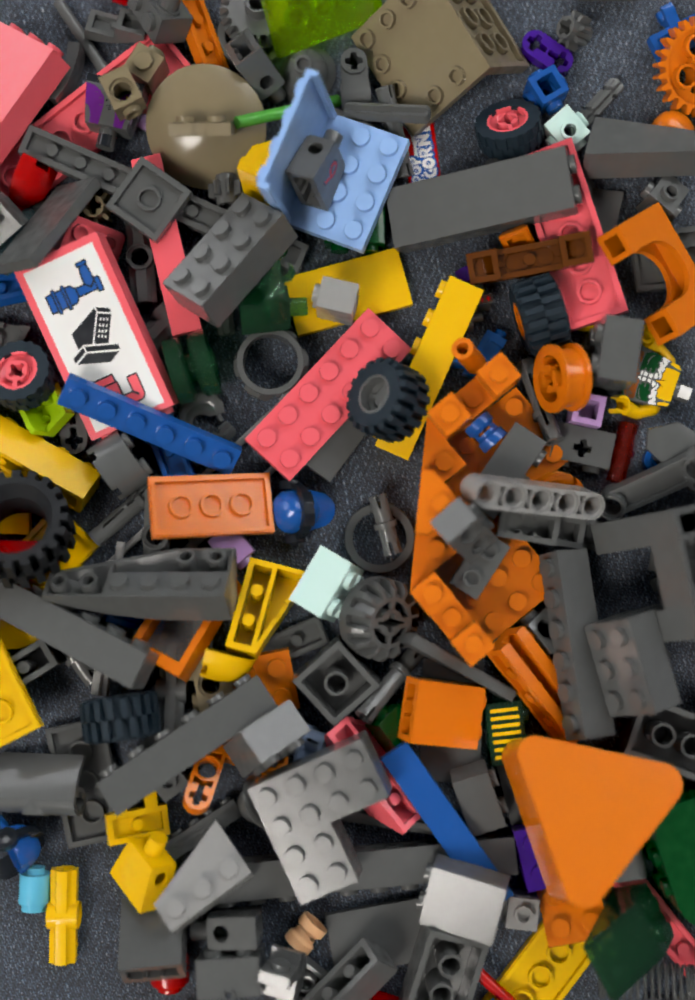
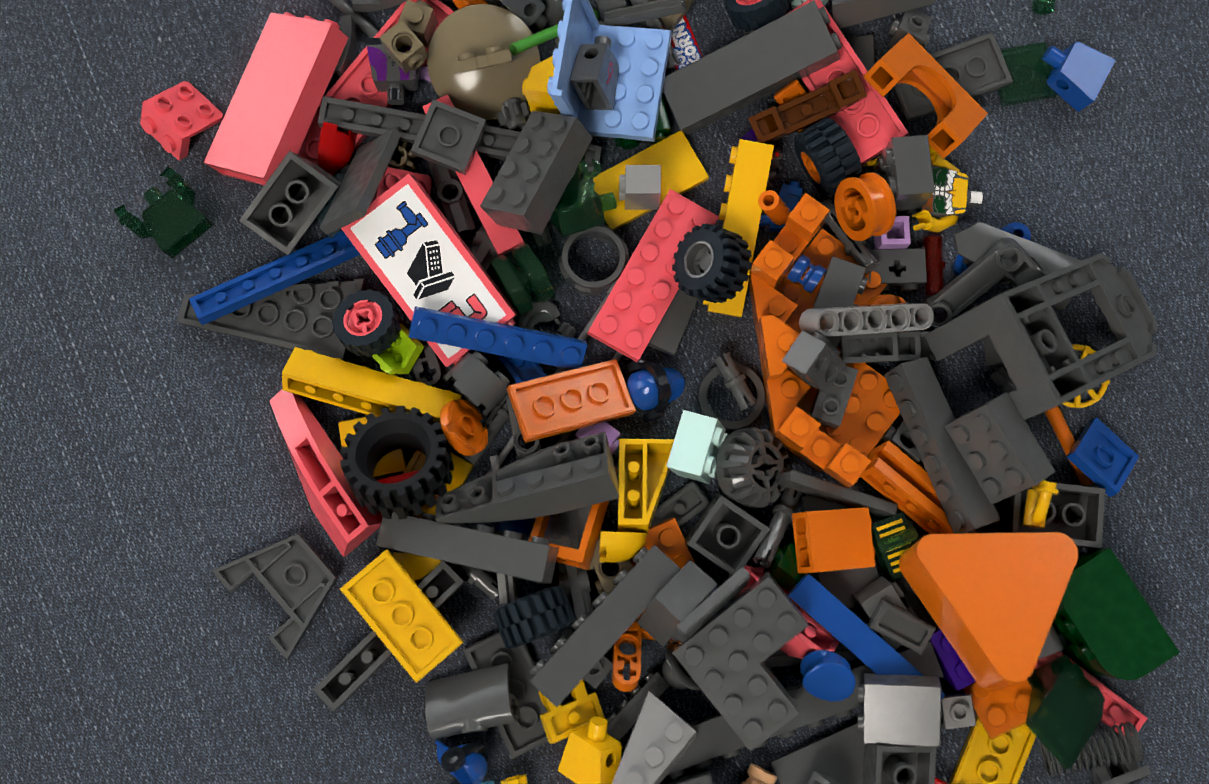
camera: 15 degrees left, 5 degrees down
none -> orange tile [440,399,488,456]
none -> dark grey tile [674,566,750,643]
none -> blue piece [801,650,856,702]
none -> dark grey tile [867,598,936,655]
none -> clear green tile [877,527,919,553]
none -> yellow plant [1023,479,1059,528]

